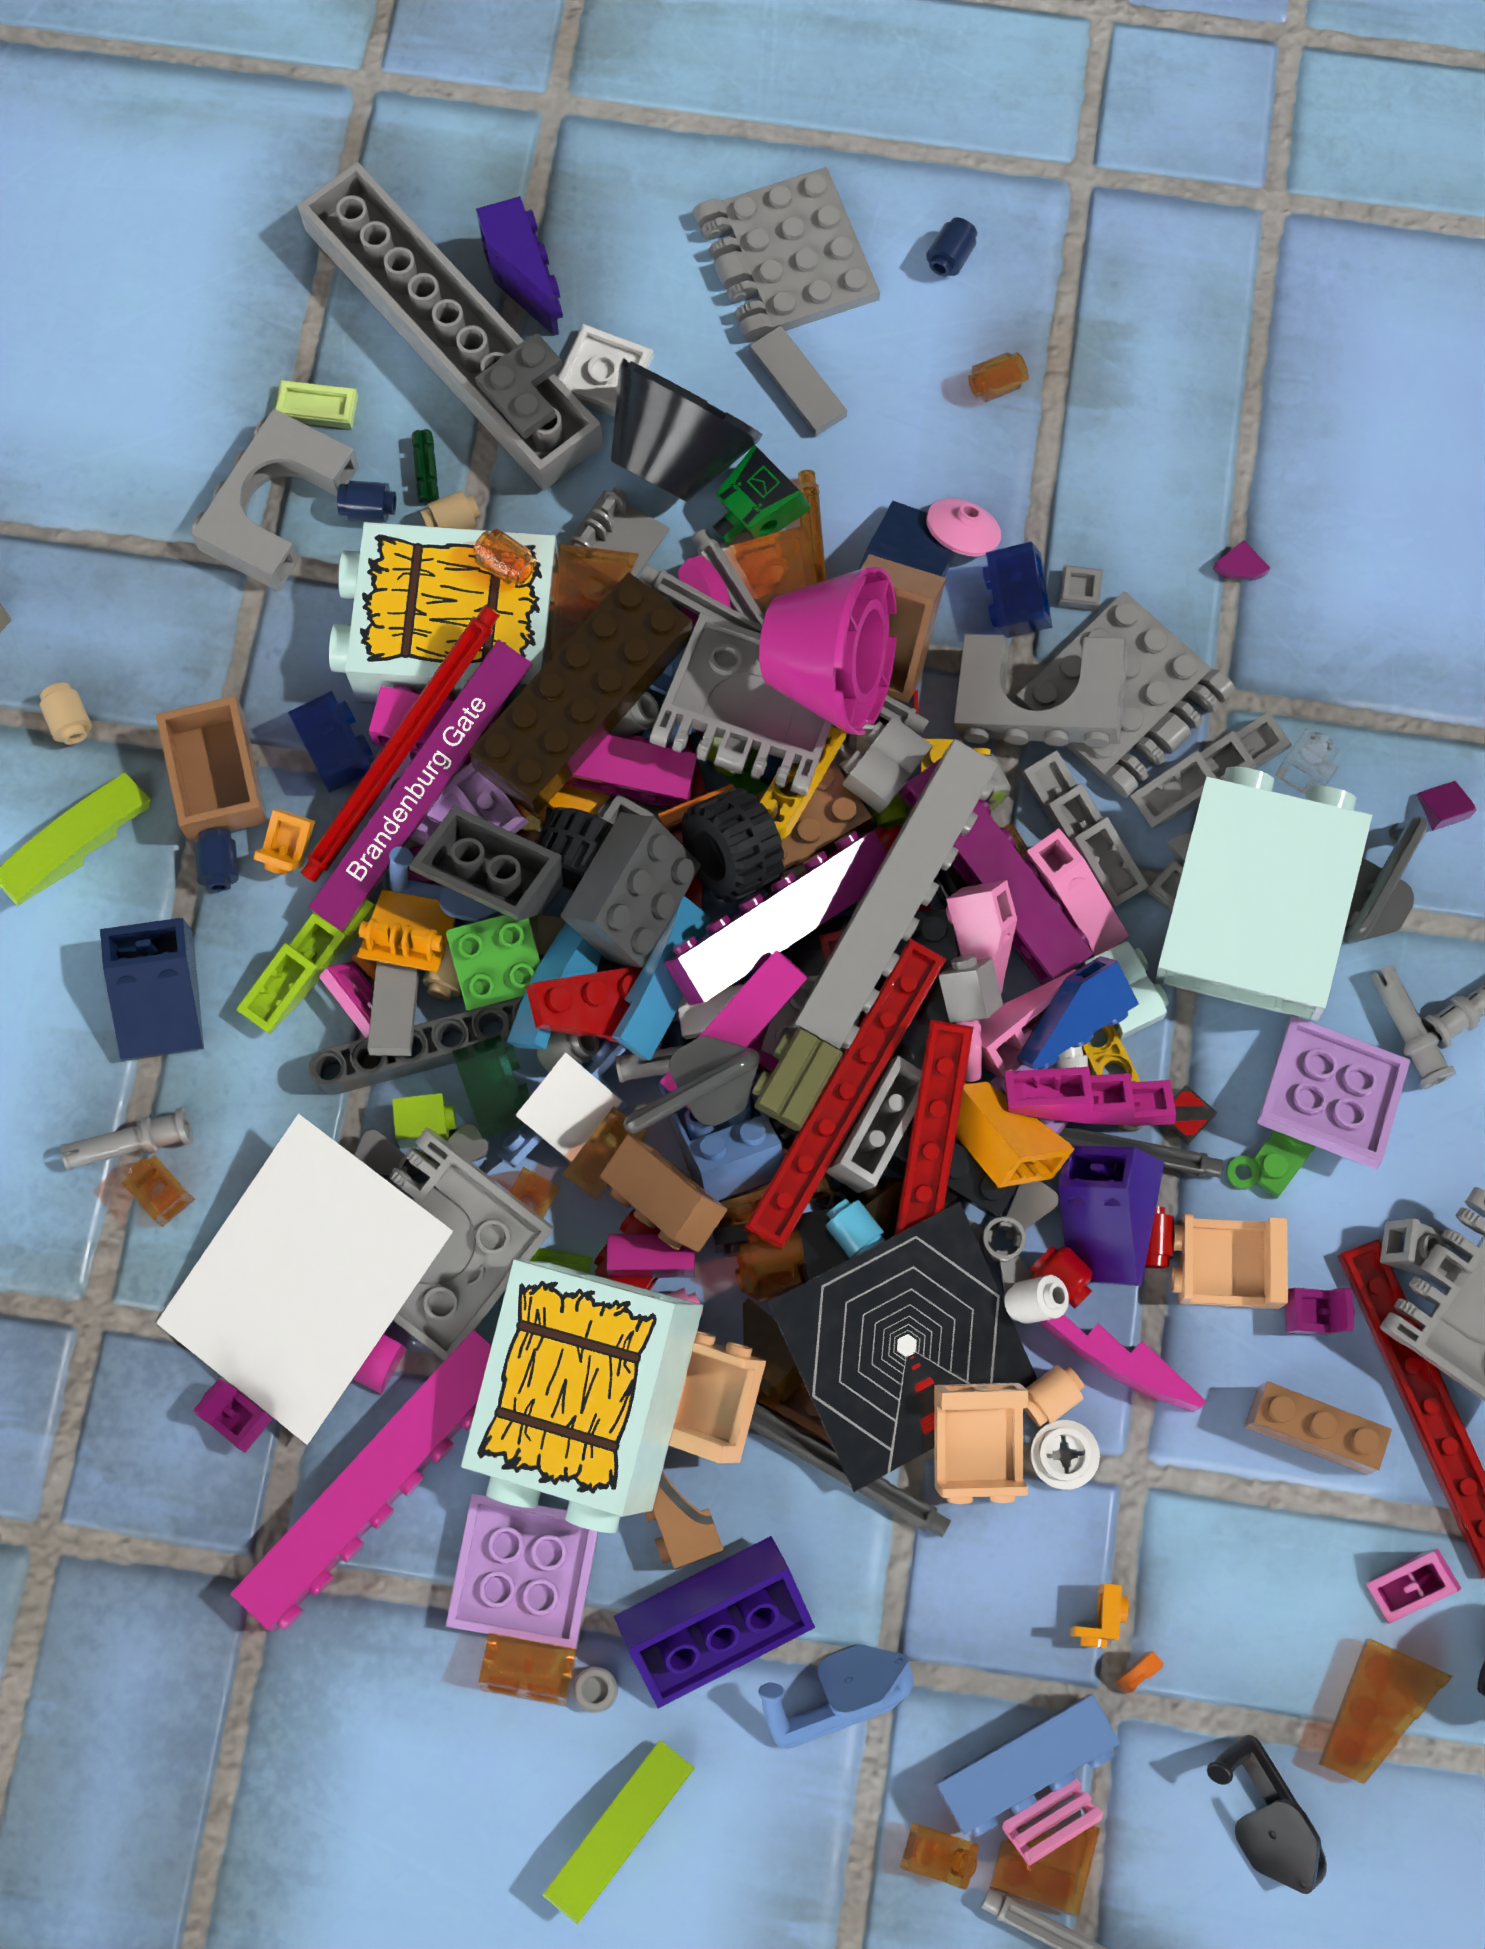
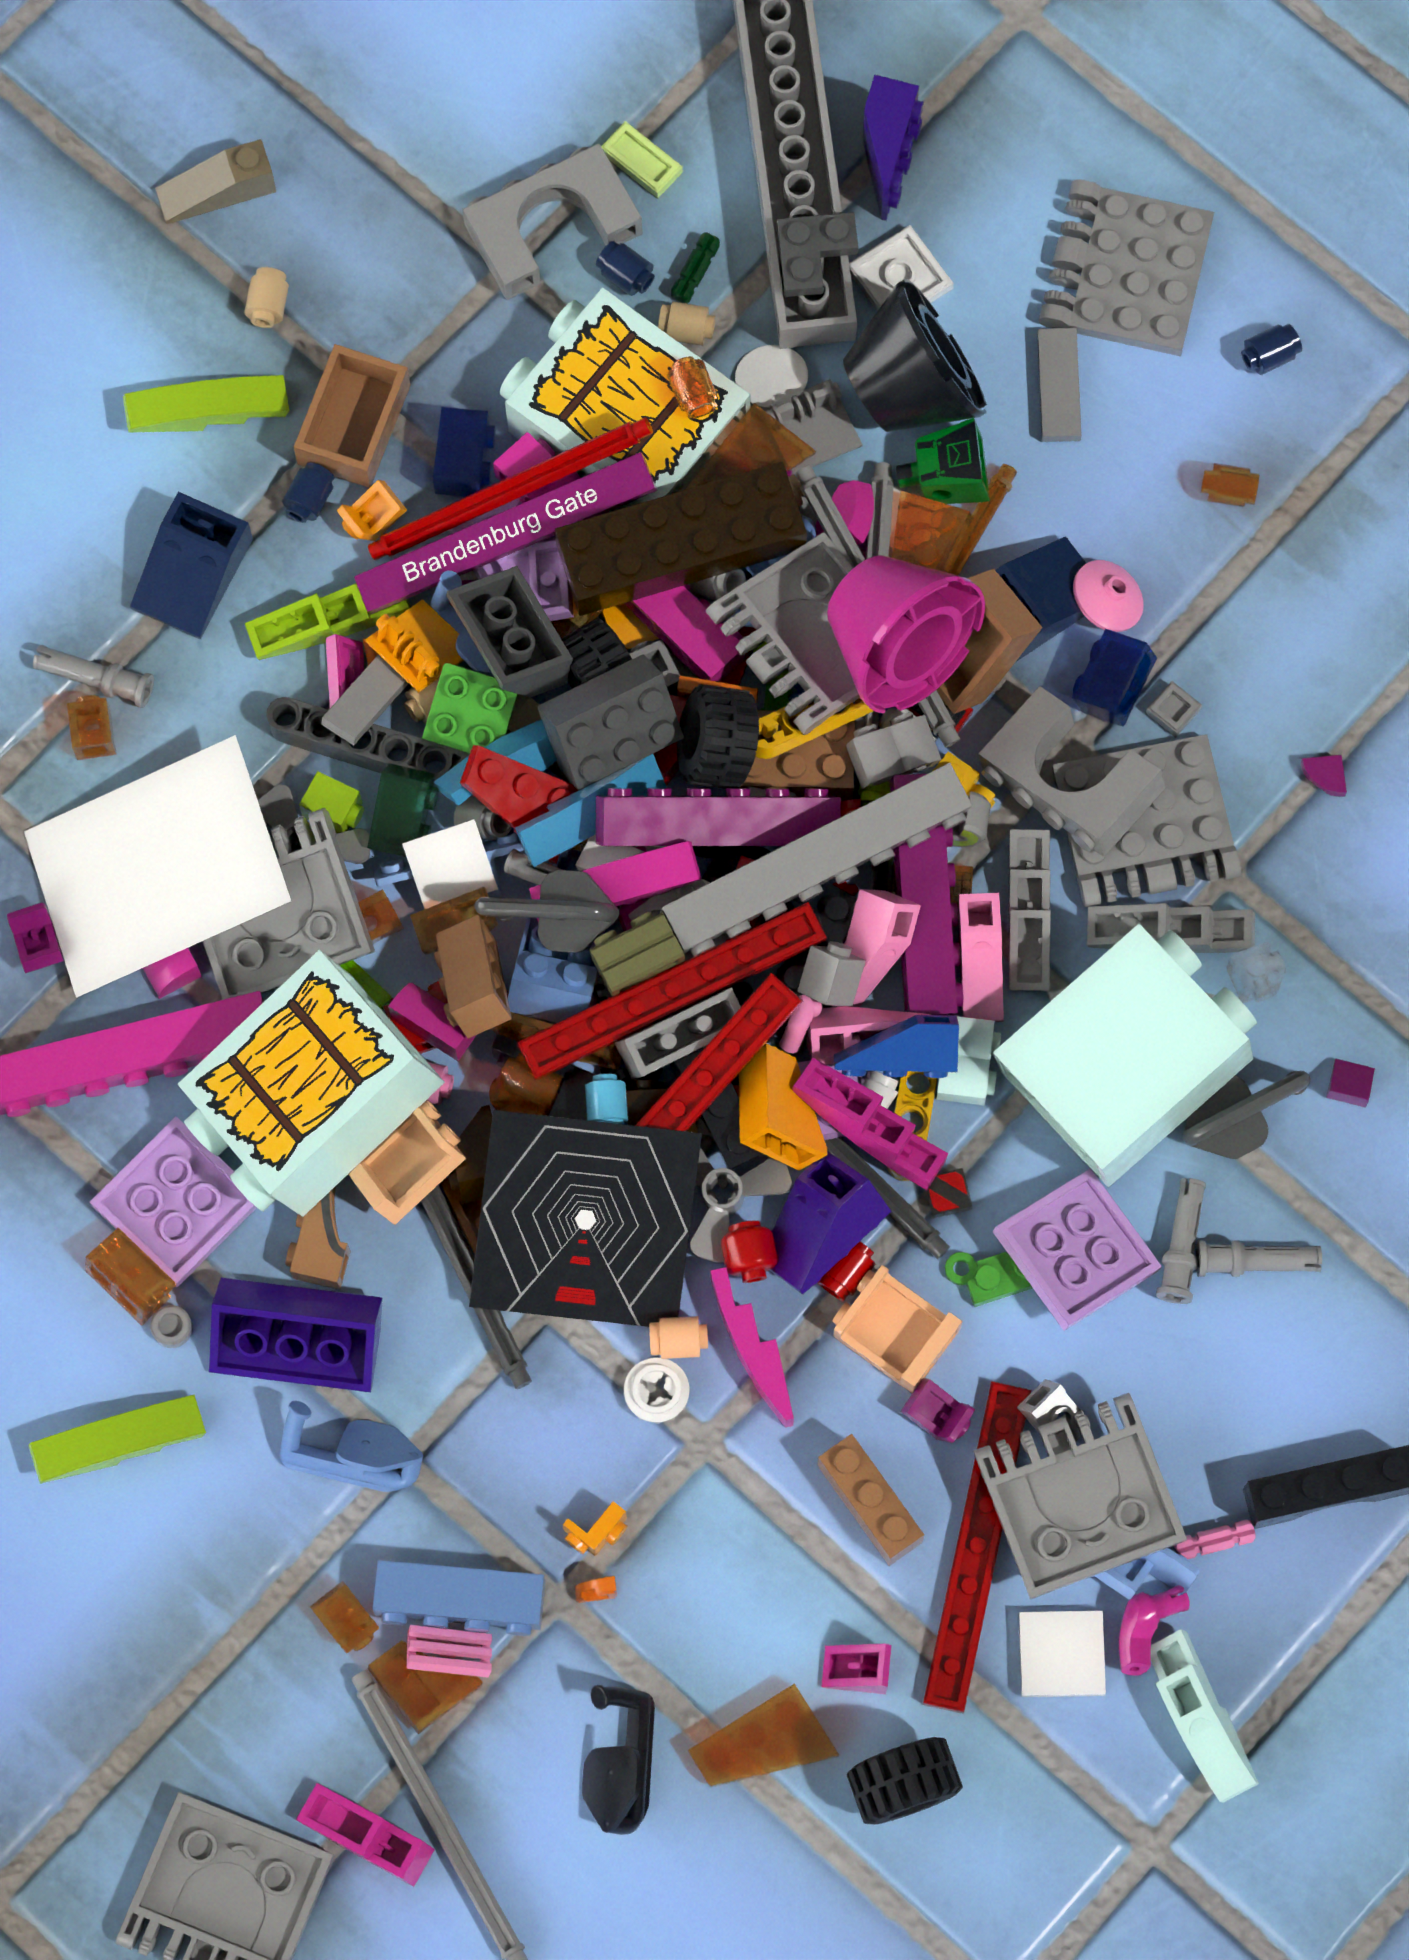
camera: 35 degrees right, 0 degrees up
light nougat panel [934,1383,1028,1504] -> none
white brick [1005,1275,1069,1324] -> none
none -> white sticker [735,345,808,407]

